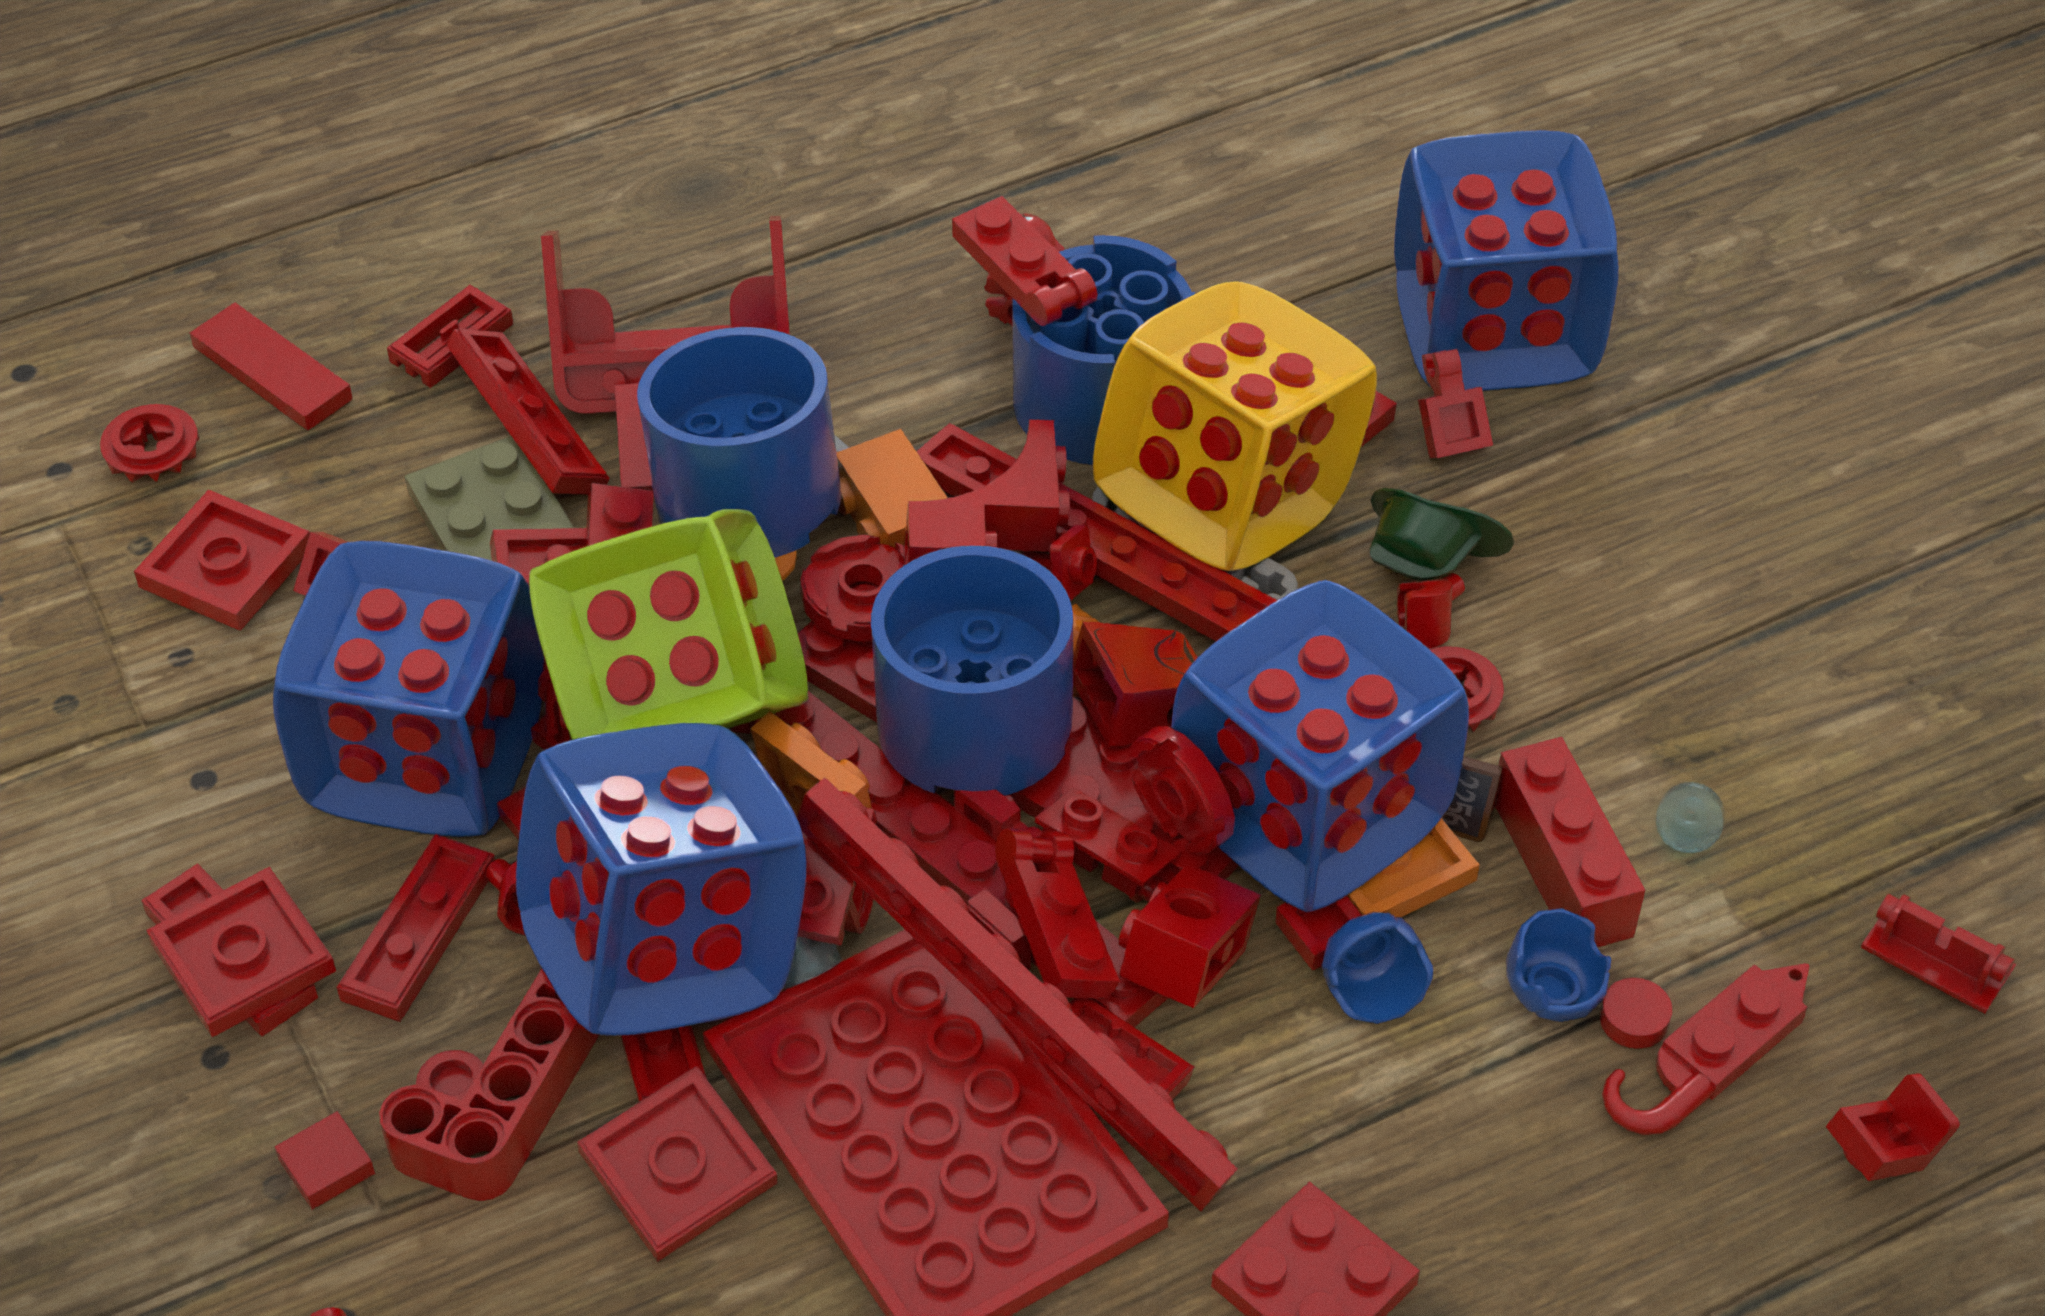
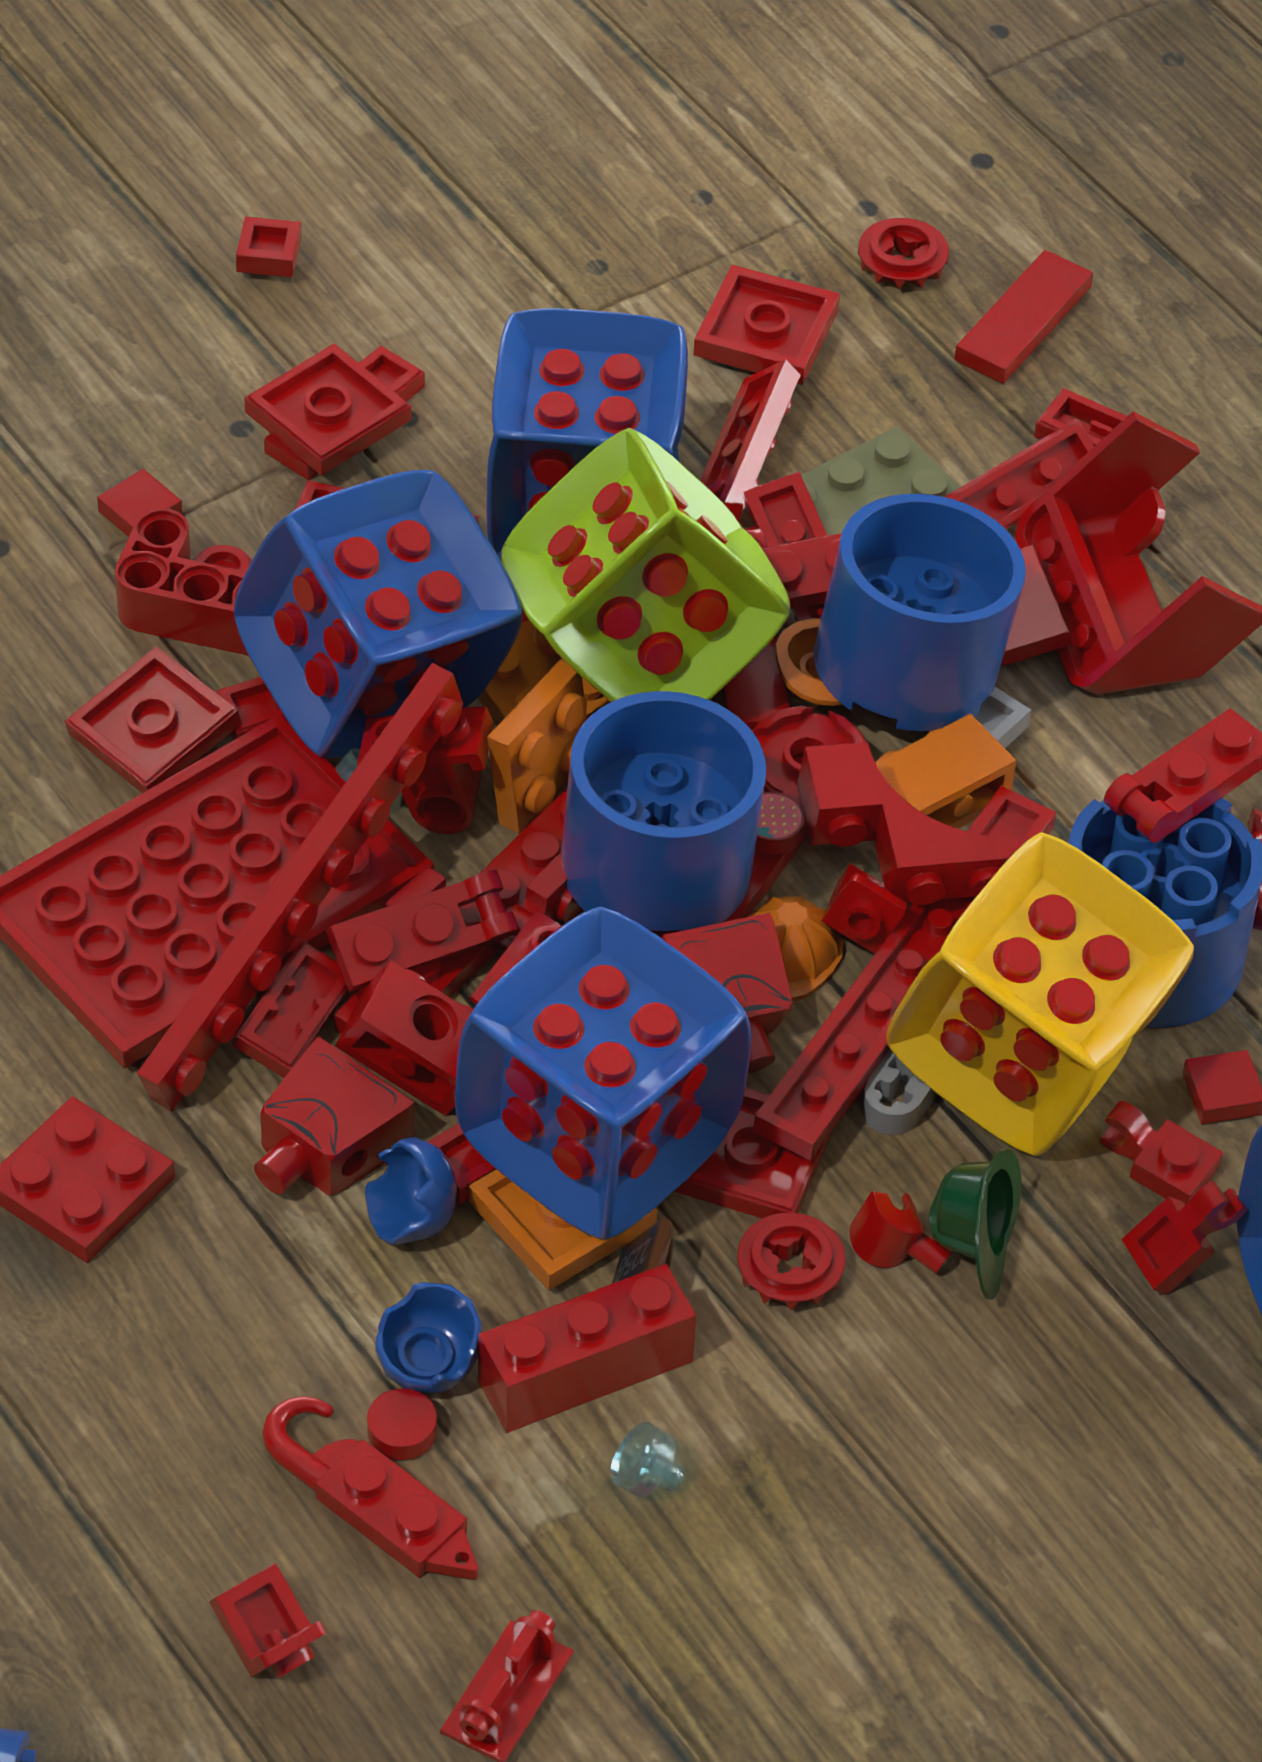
camera: 80 degrees right, 0 degrees up
none -> red torso [254,1037,414,1195]

